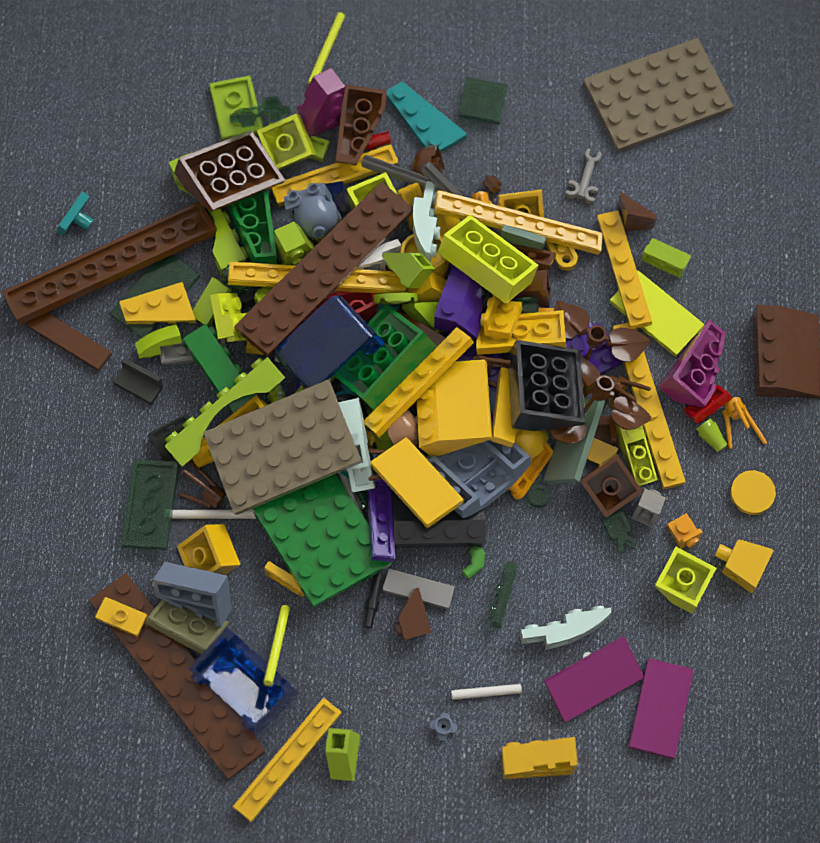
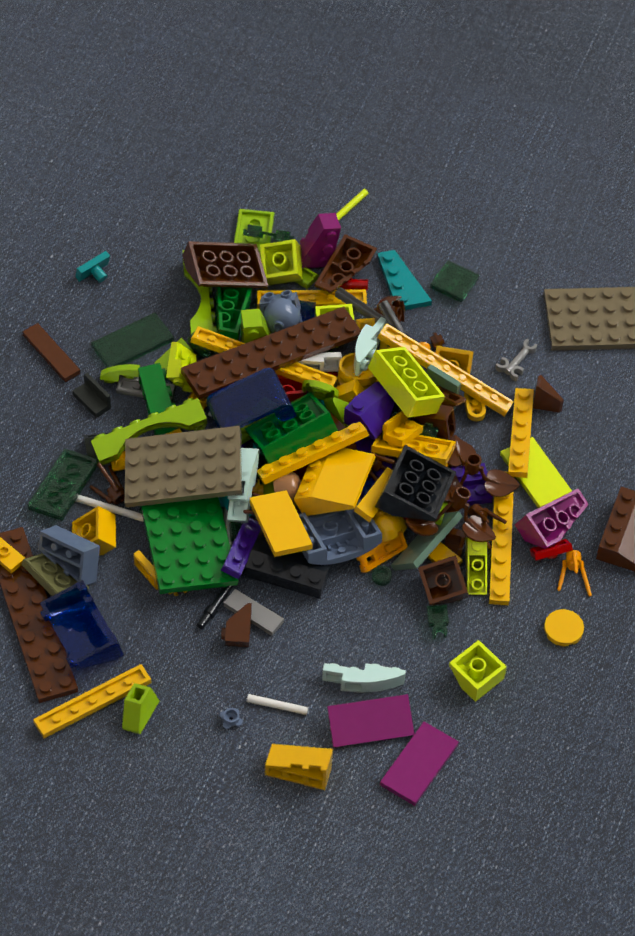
camera: 20 degrees right, 15 degrees down
reddish brown plate [2,202,217,325] -> none
yellow wing [119,282,196,324] -> none
neon yellow bar [264,605,290,686] -> none
lime slope [382,253,435,288] -> none
bright green arm [462,546,485,580] -> none
clear green plate [489,561,517,629] -> none
light grey slope [631,489,665,528] -> none
lime panel [641,238,691,278] -> none
light orange bracket [666,513,703,549] -> none
lime cone [696,418,728,452] -> none
yellow torso [715,540,774,594] -> none

